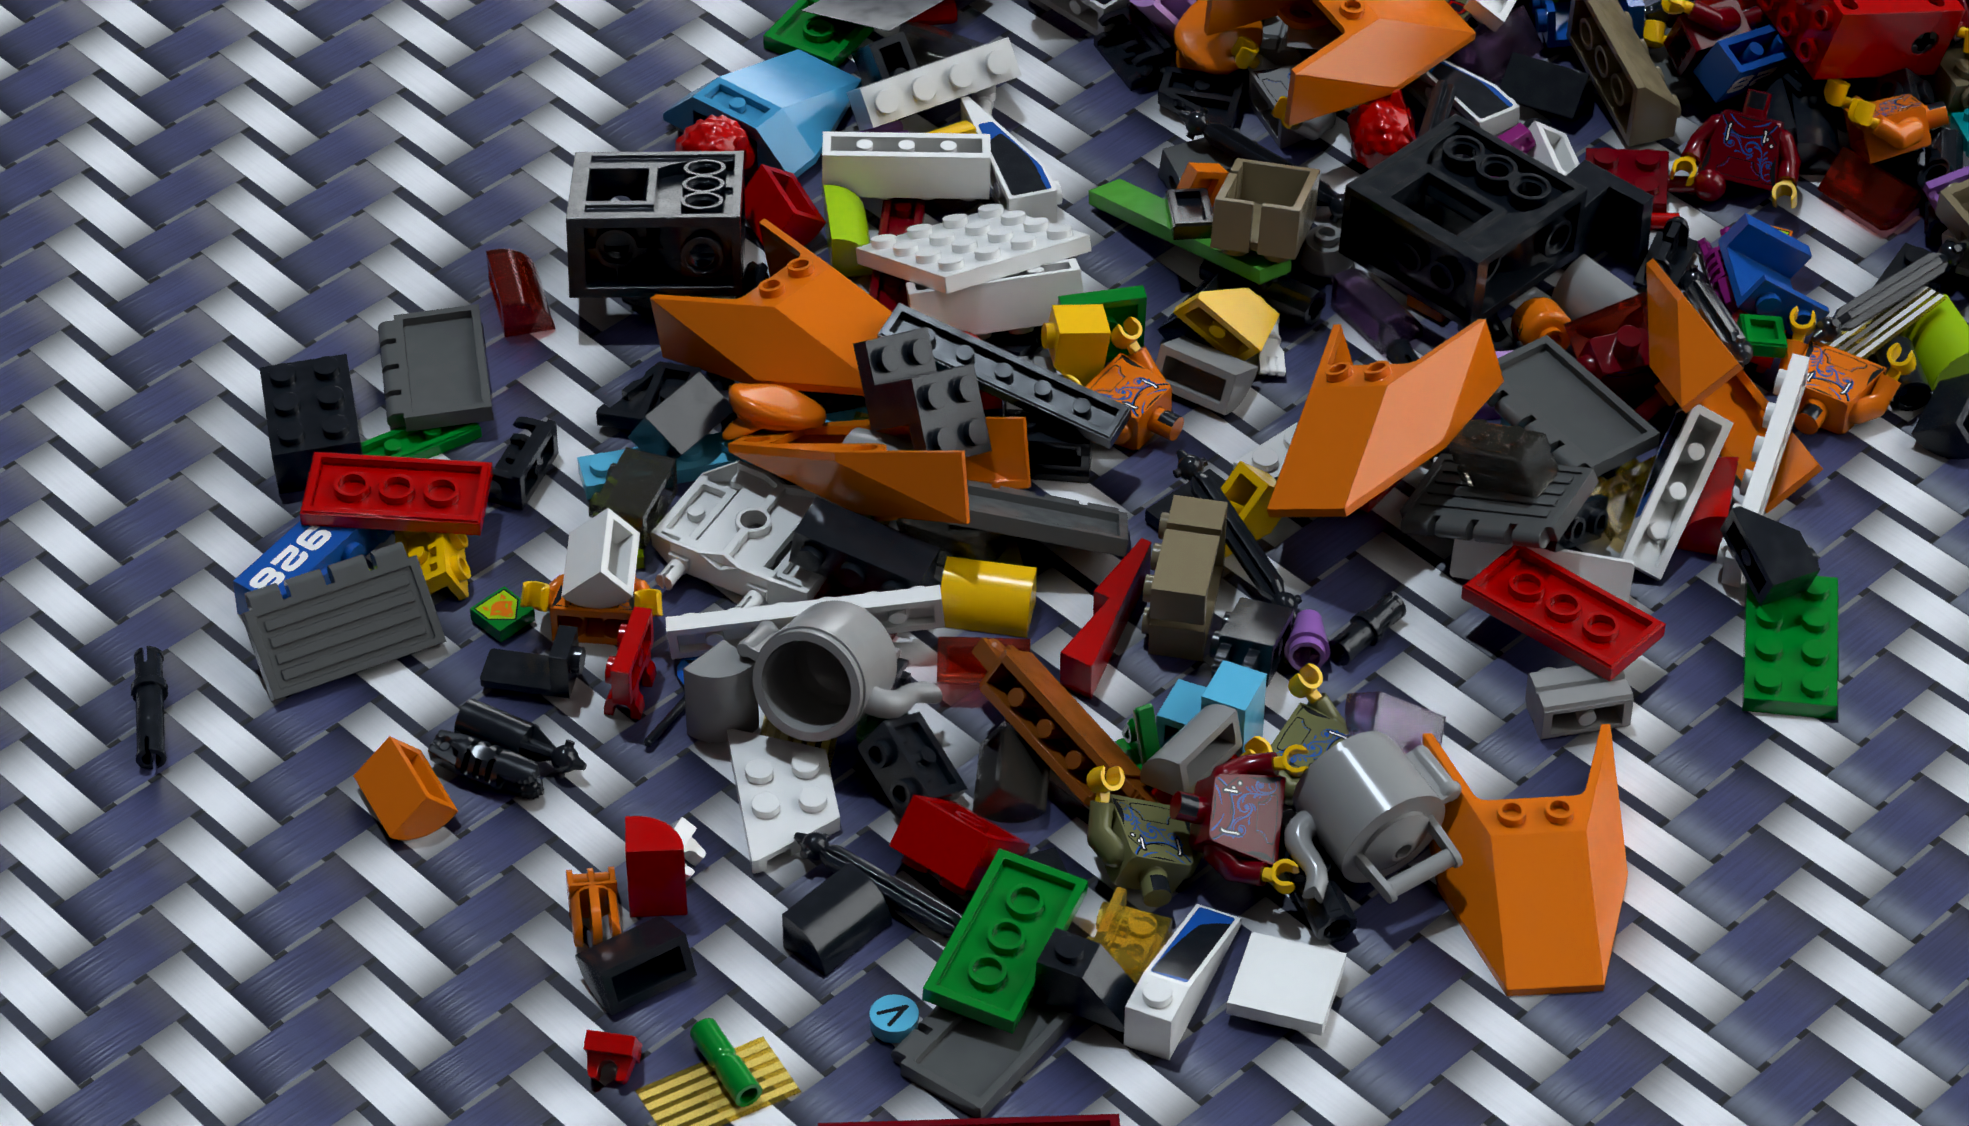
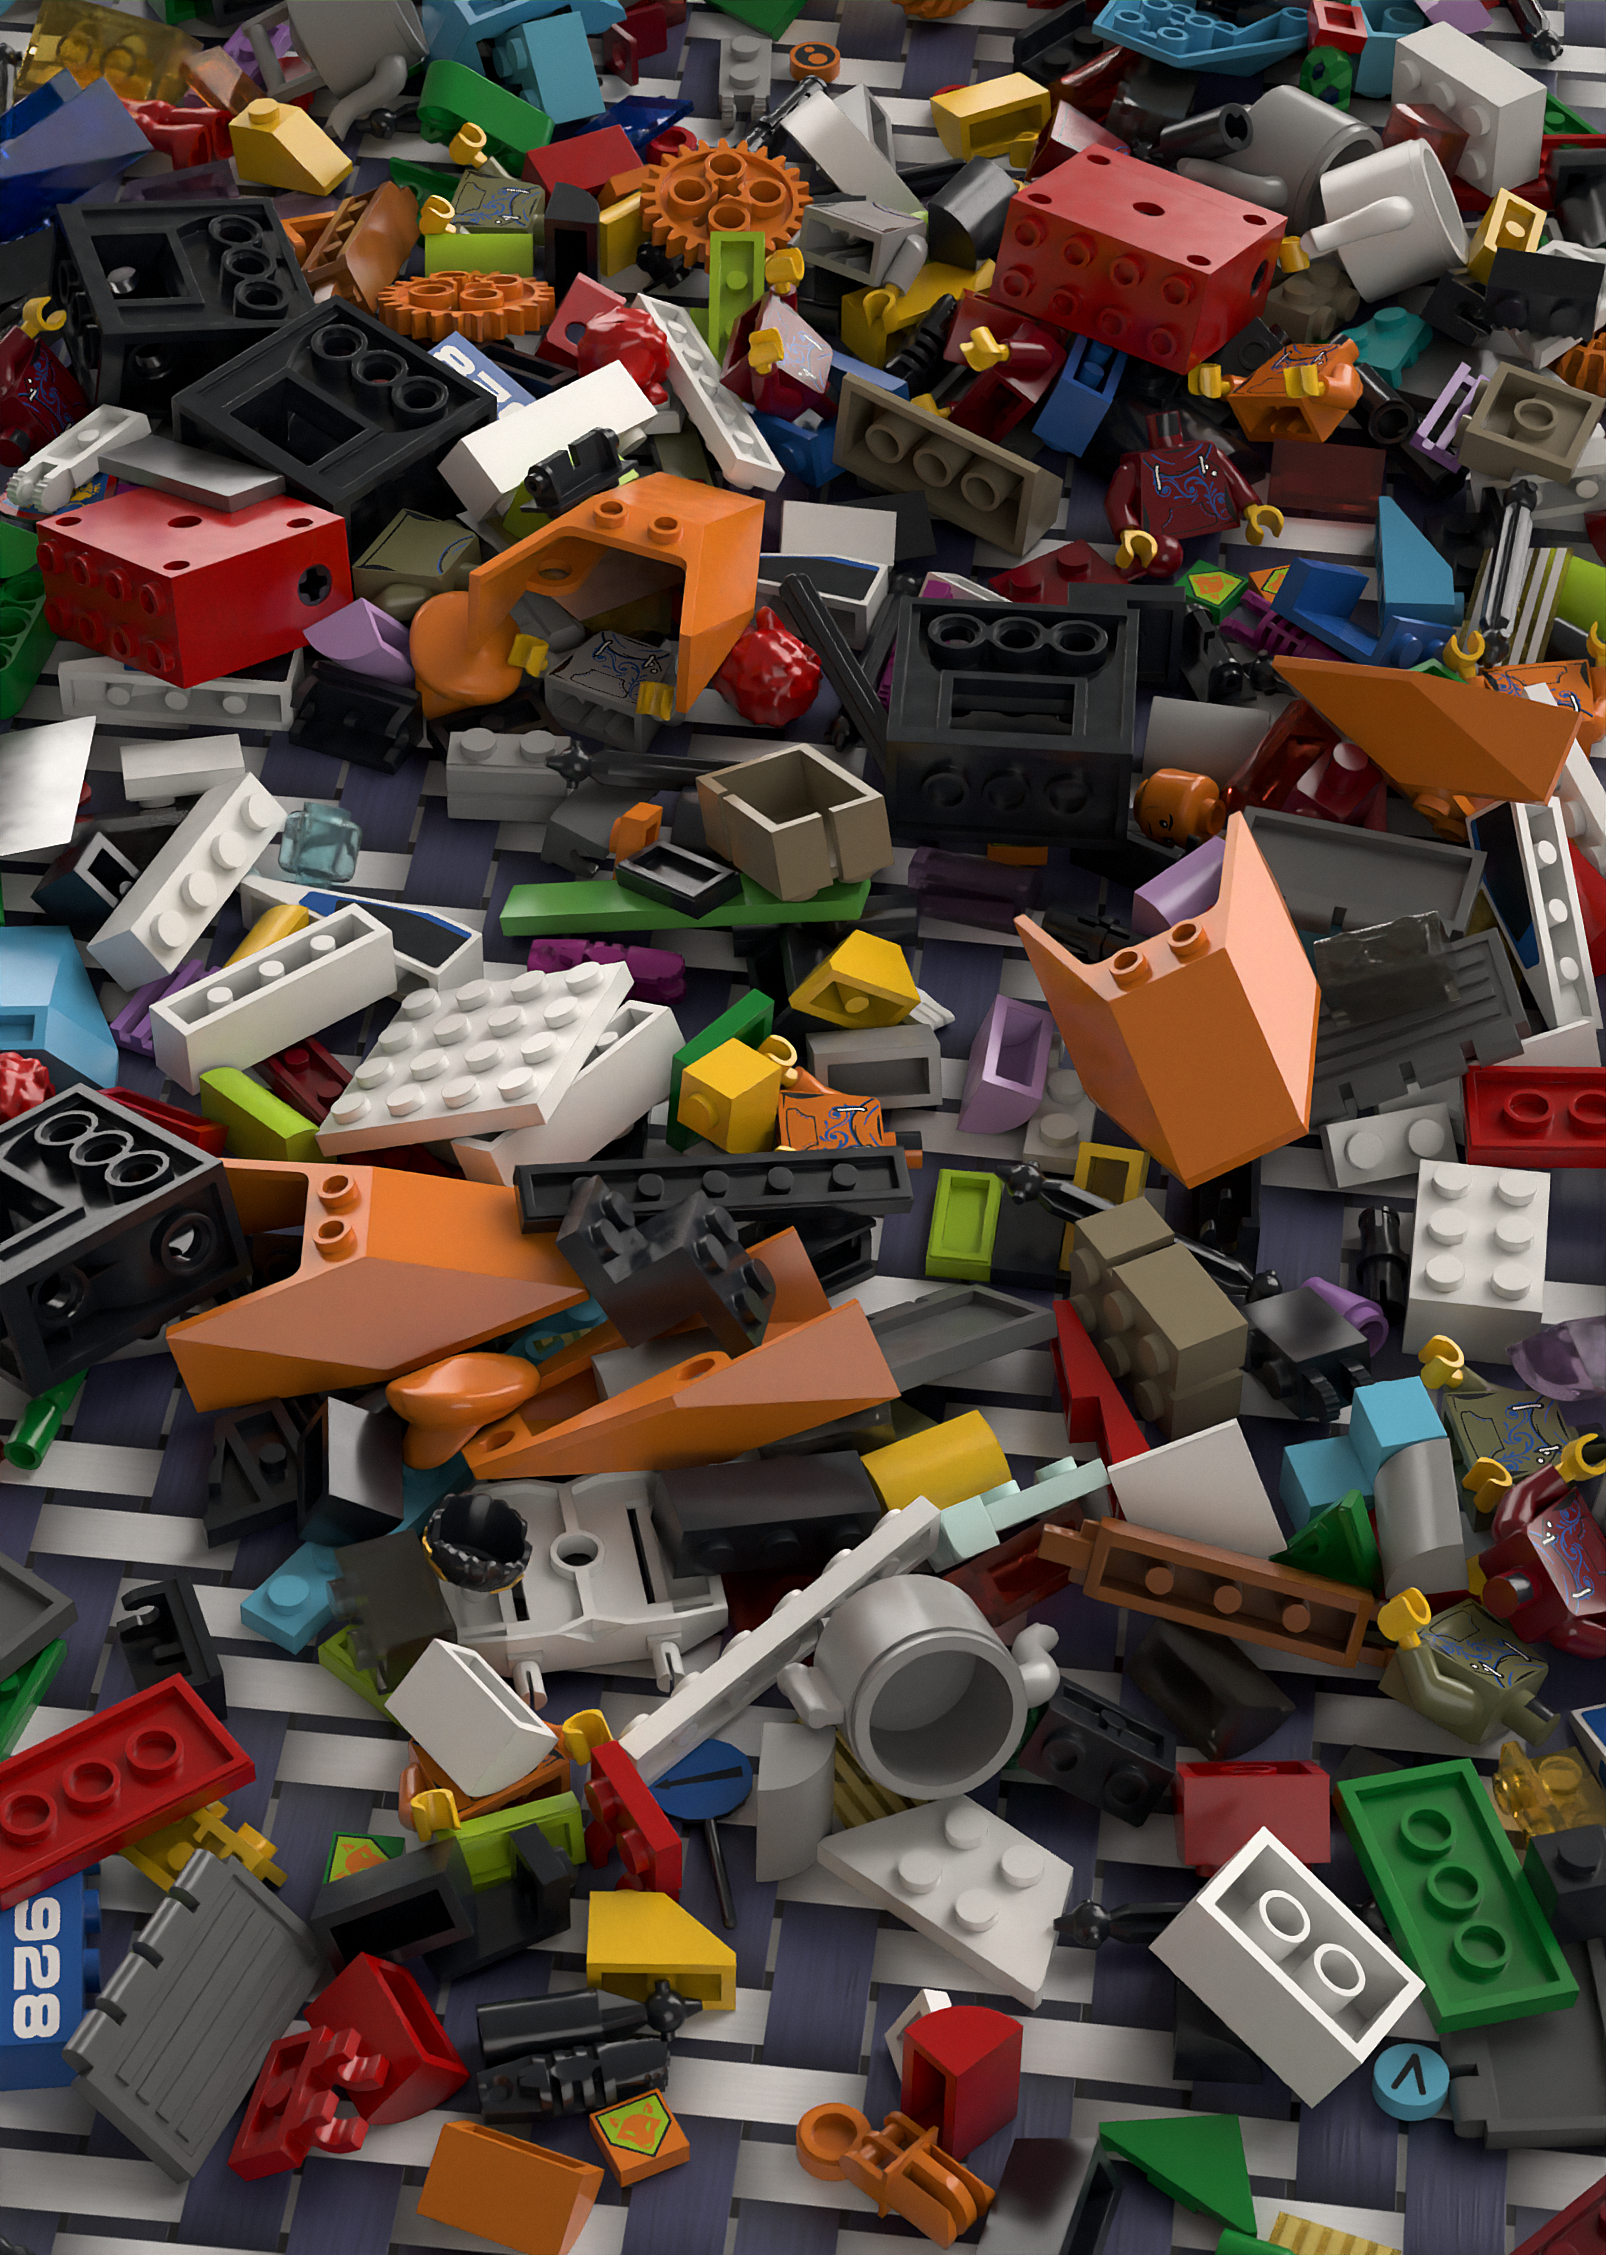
camera: 40 degrees left, 0 degrees up
none -> green piece [3,1367,89,1470]
none -> white tile [120,734,245,808]
none -> red plate [227,2025,391,2182]
none -> clear light blue head [278,802,362,891]
none -> red brick [302,1952,471,2125]
none -> black brick [310,1835,478,1977]
none -> black hair [422,1491,533,1594]
none -> lime tile [434,1791,587,1894]
none -> light grey brick [446,728,571,822]
none -> magenta hinge [527,939,687,1005]
none -> yellow slope [586,1889,736,2010]
none -> tile [589,2088,690,2187]
none -> white tile [778,500,897,572]
none -> orange tile [796,2103,872,2181]
none -> lime tile [925,1169,1003,1282]
none -> light aqua plate [927,1456,1111,1573]
none -> lavender brick [957,994,1055,1134]
none -> green tile [1097,2114,1258,2238]
none -> white tile [1107,1418,1287,1559]
none -> white brick [1149,1826,1426,2108]
none -> tile [1174,560,1249,625]
none -> black hinge [1191,1156,1261,1275]
none -> white plate [1319,1102,1459,1189]
none -> dark azure slope [1374,496,1464,637]
none -> white brick [1402,1159,1551,1368]

